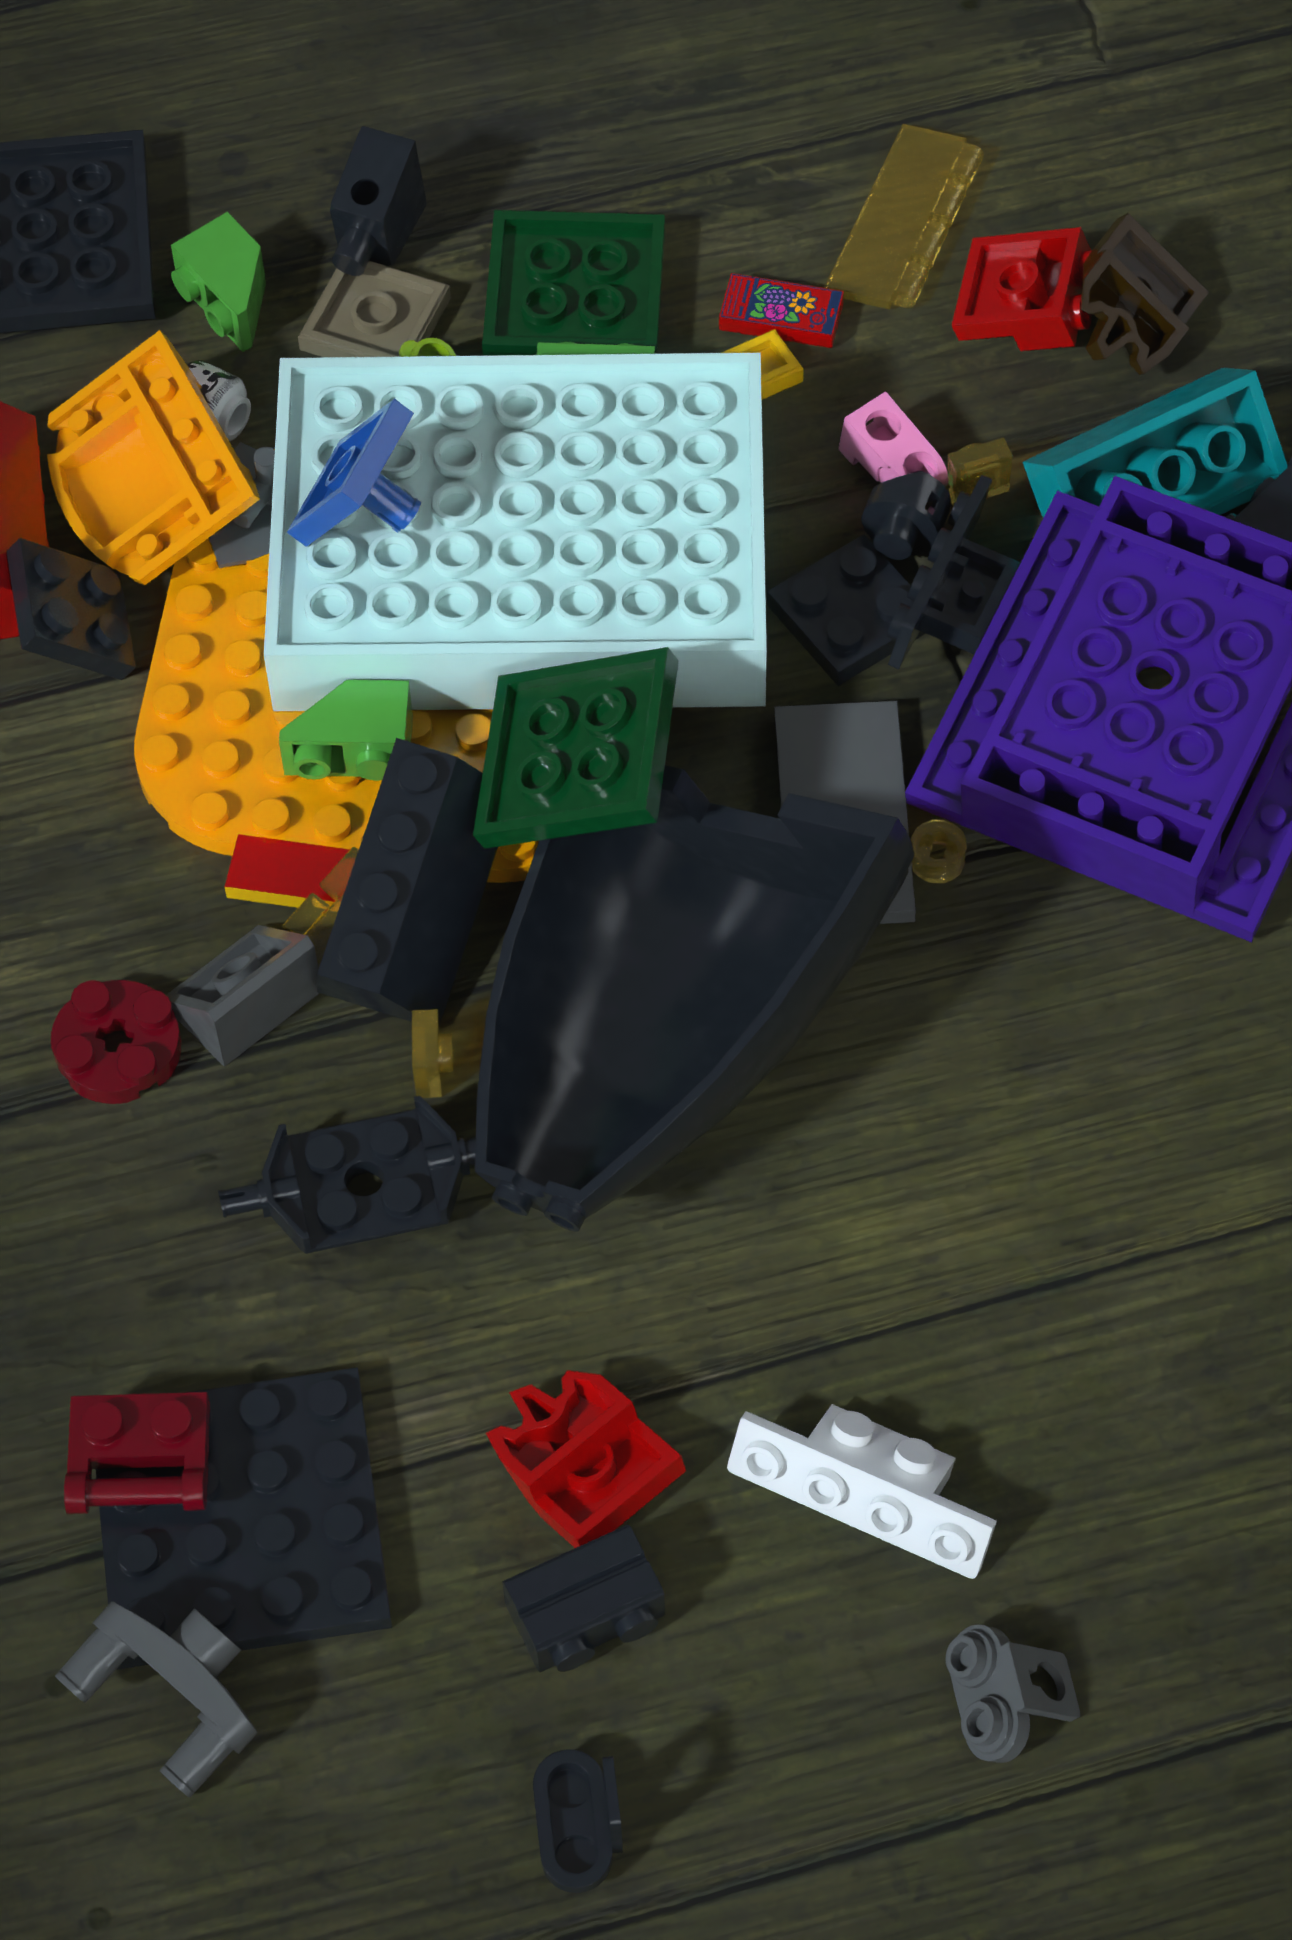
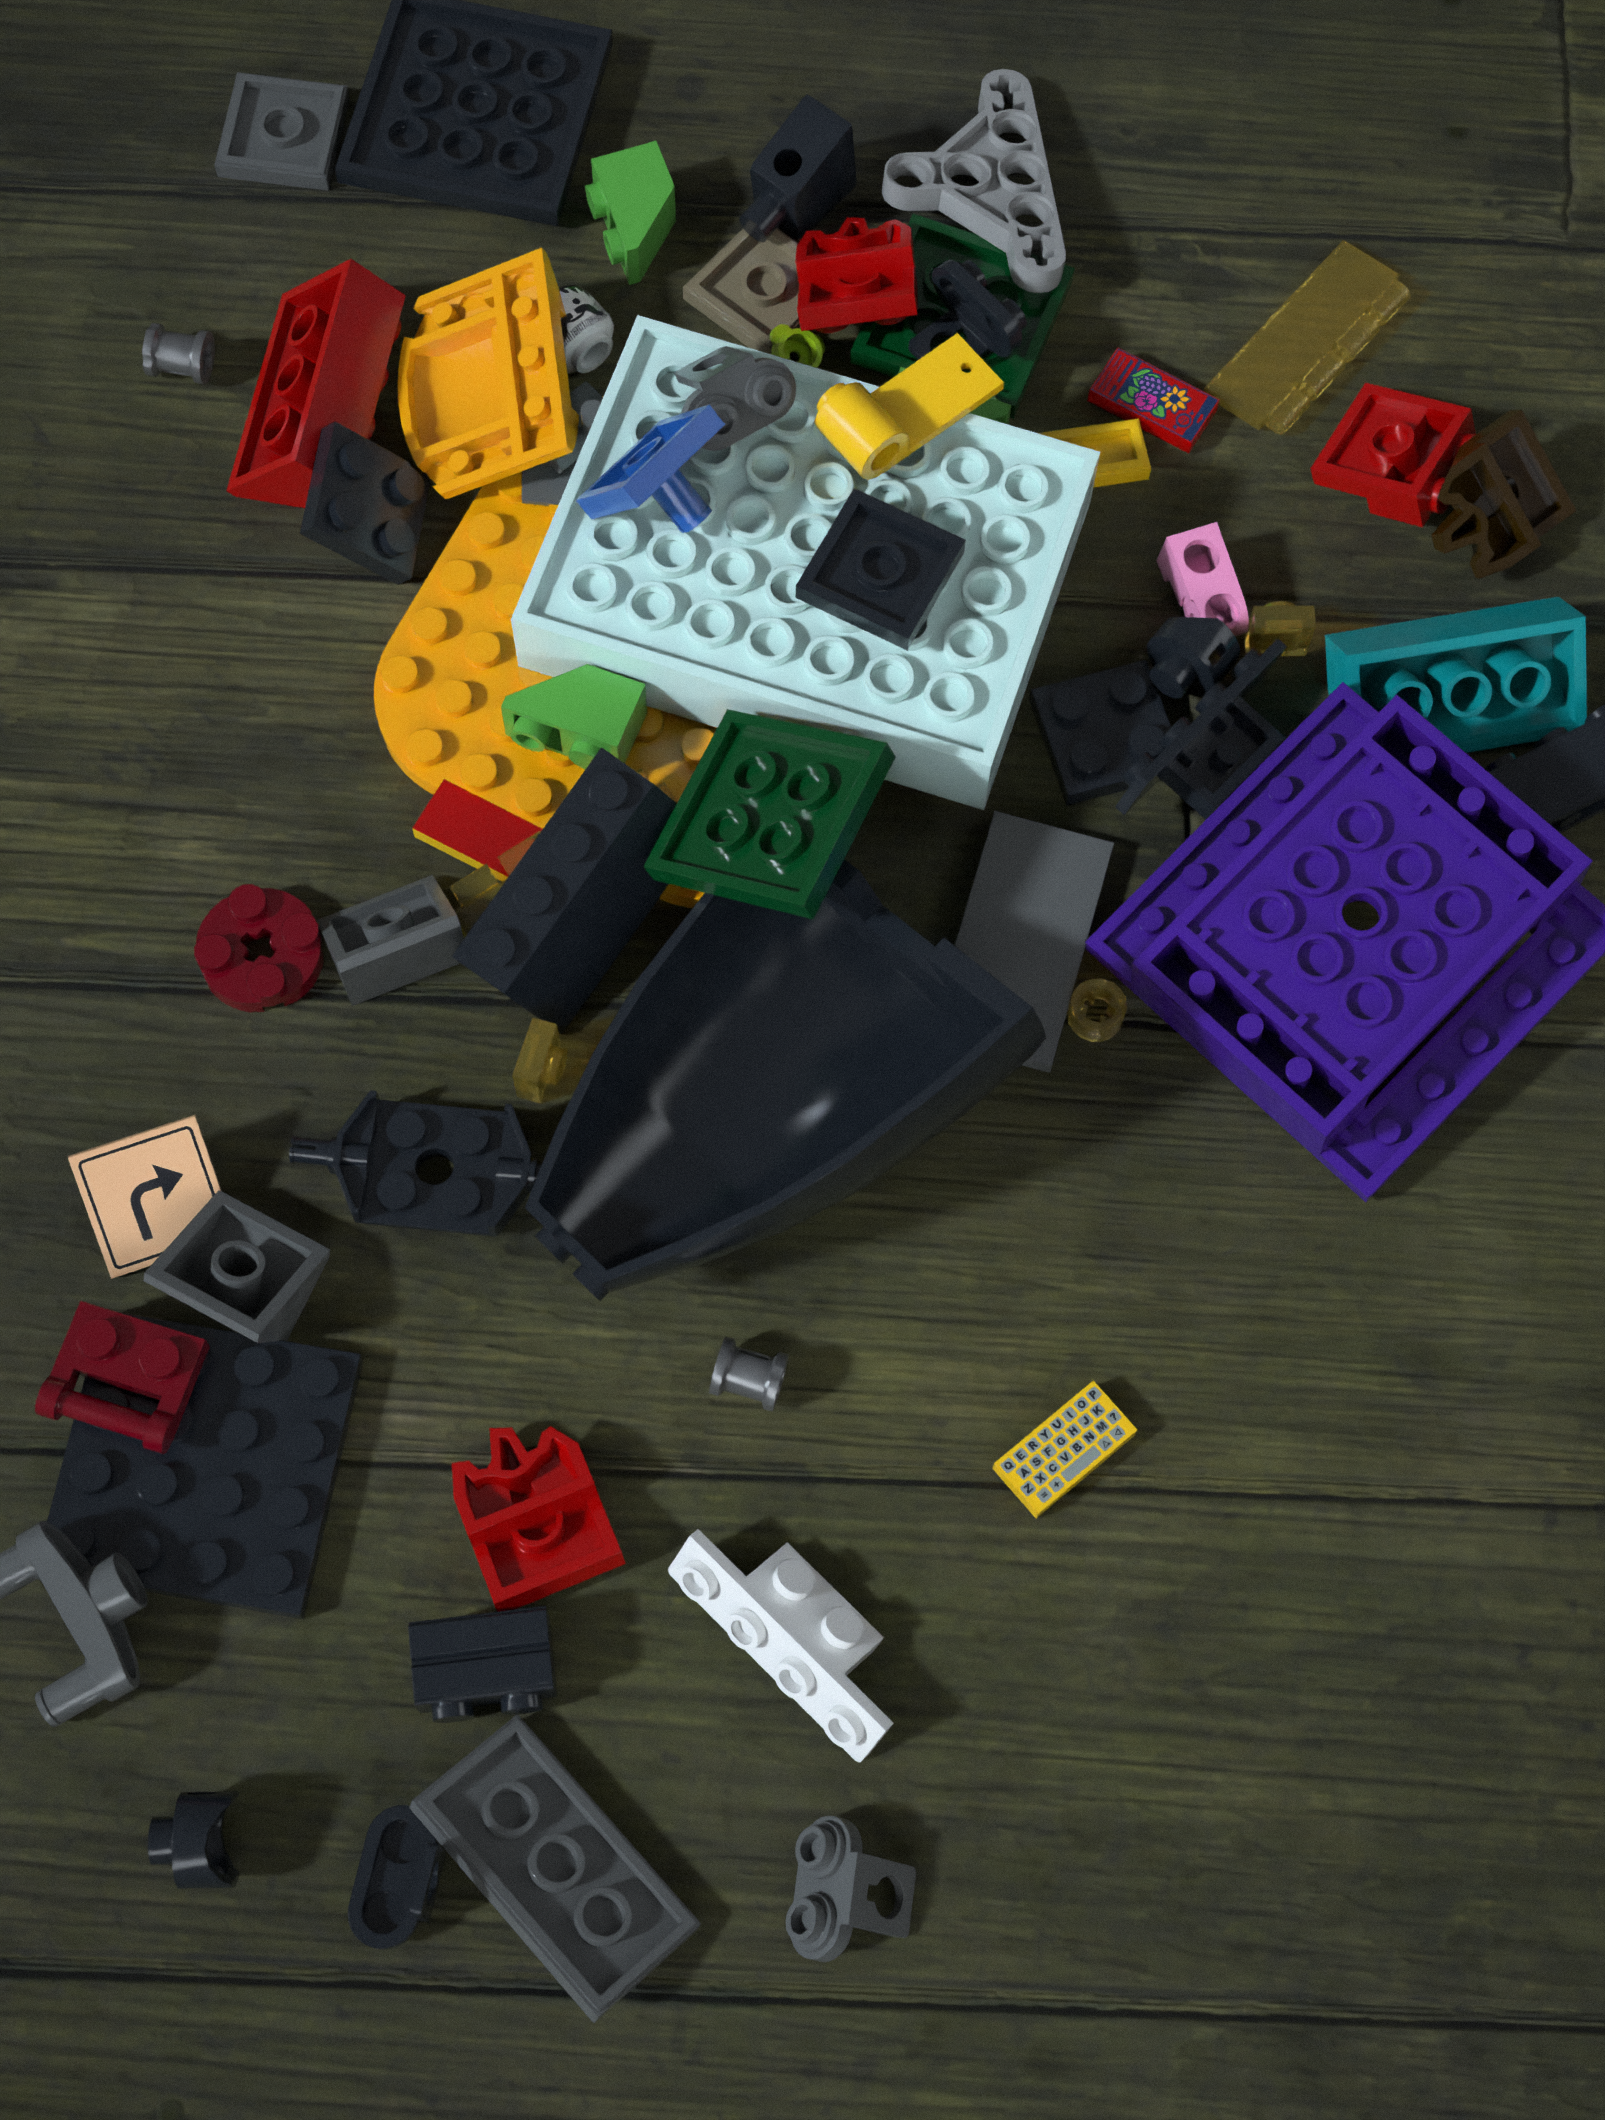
camera: 15 degrees right, 10 degrees up
none -> light nougat piece [68,1115,222,1279]
none -> dark grey slope [144,1190,330,1343]
none -> black piece [148,1791,240,1889]
none -> dark grey tile [409,1714,701,2023]
none -> dark grey bracket [674,346,796,451]
none -> flat silver bush [709,1336,789,1412]
none -> red plate [795,217,918,333]
none -> black plate [795,488,966,651]
none -> yellow door [815,333,1004,480]
none -> light grey beam [882,69,1066,293]
none -> black bracket [908,260,1027,372]
none -> tile [992,1380,1137,1519]

